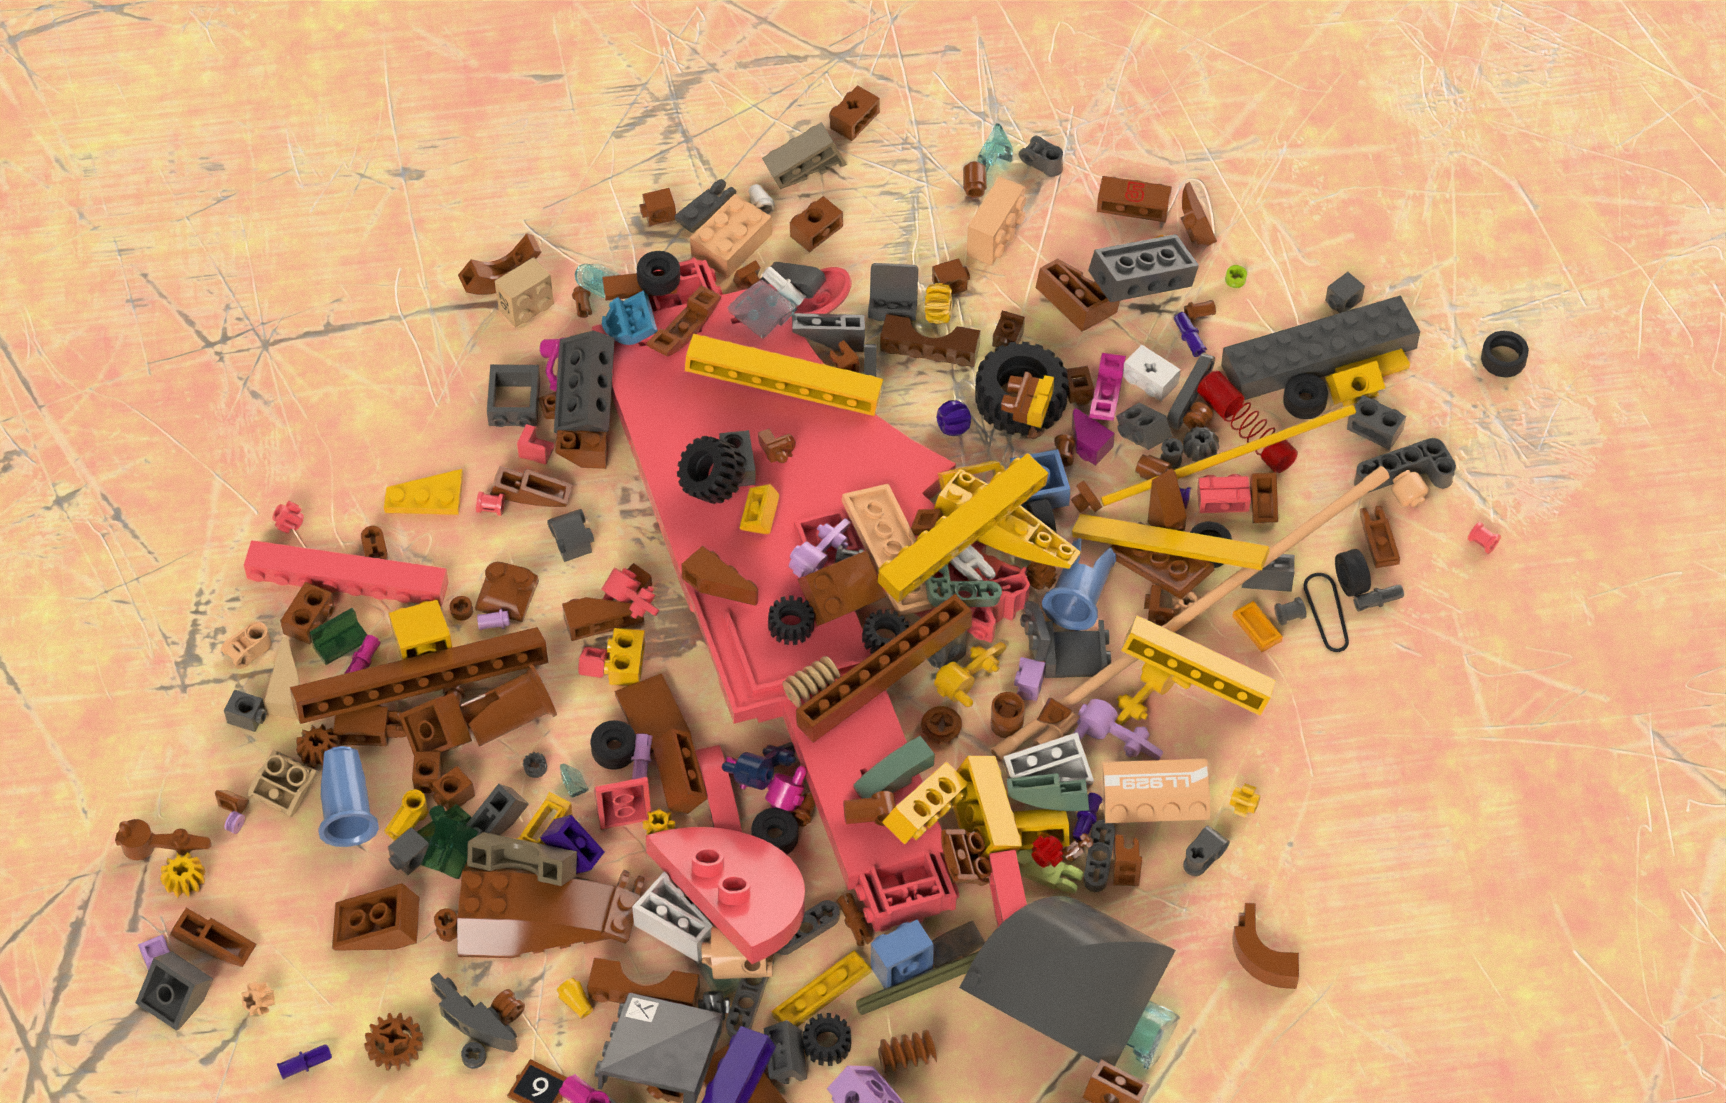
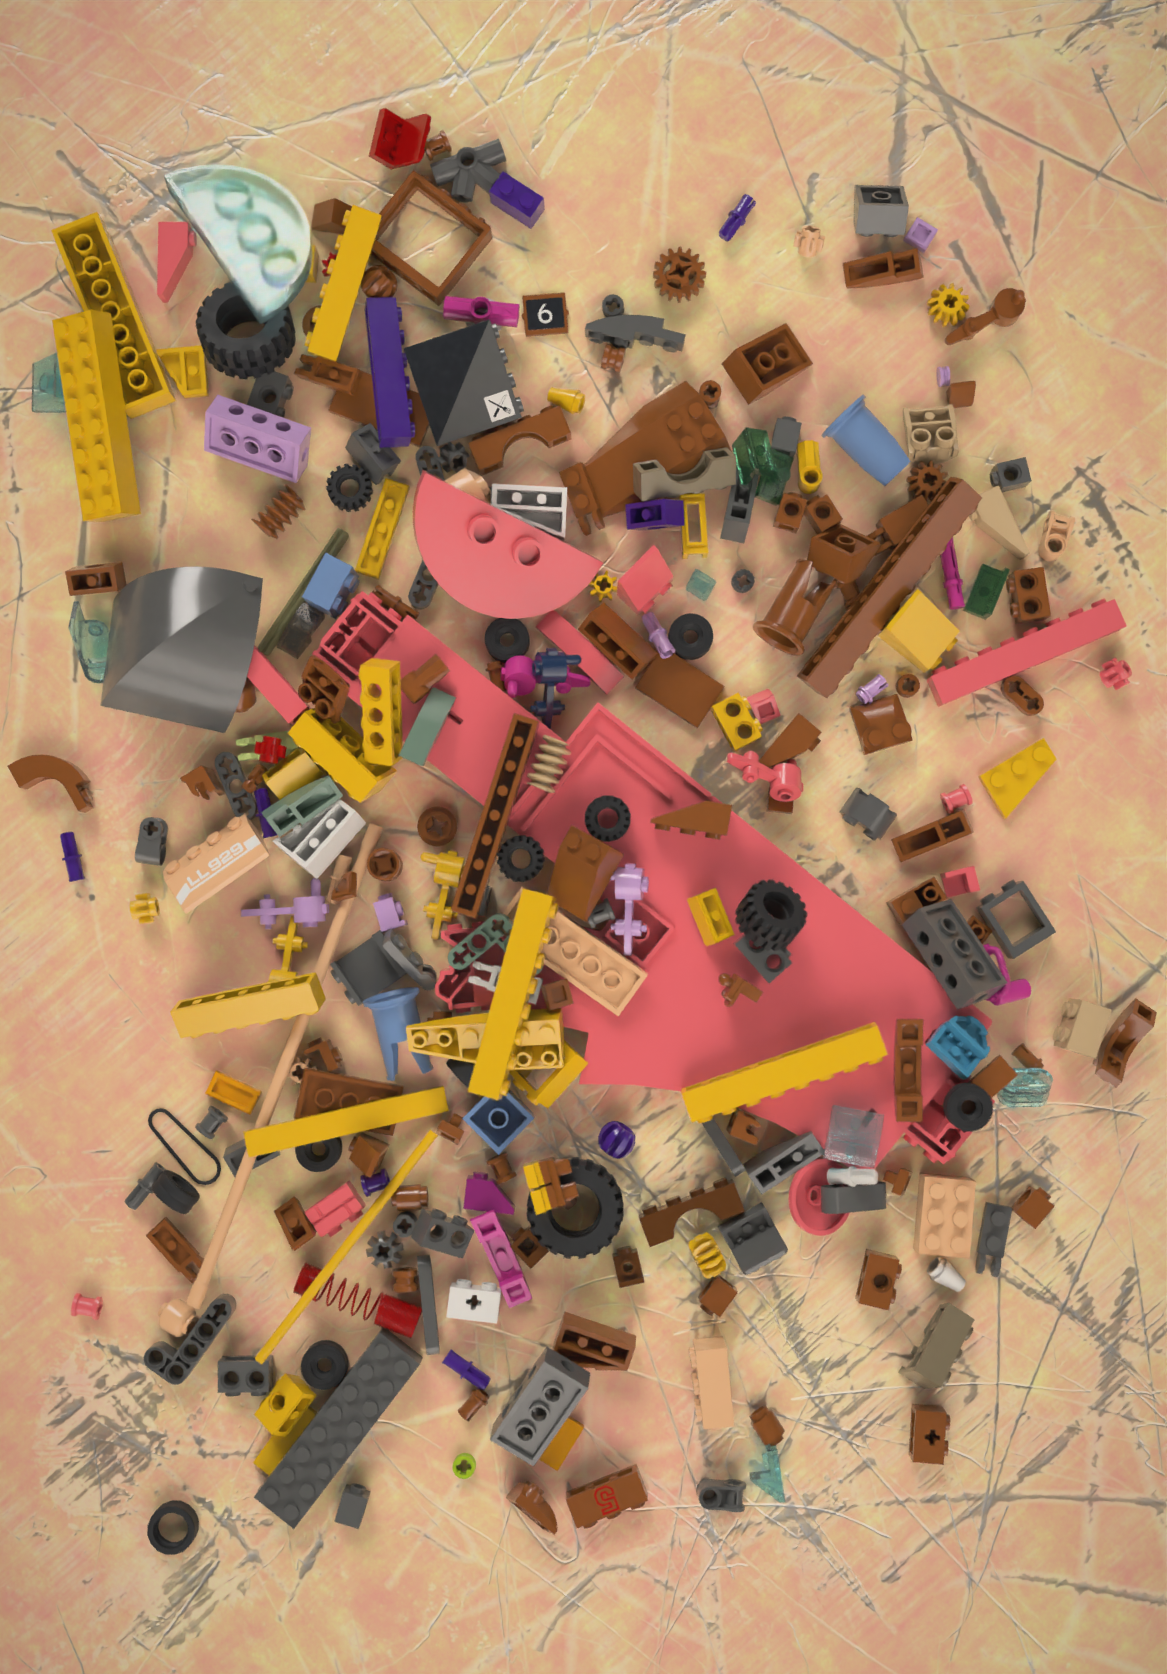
camera: 155 degrees right, 30 degrees up
none -> dark purple axle [60,832,85,882]

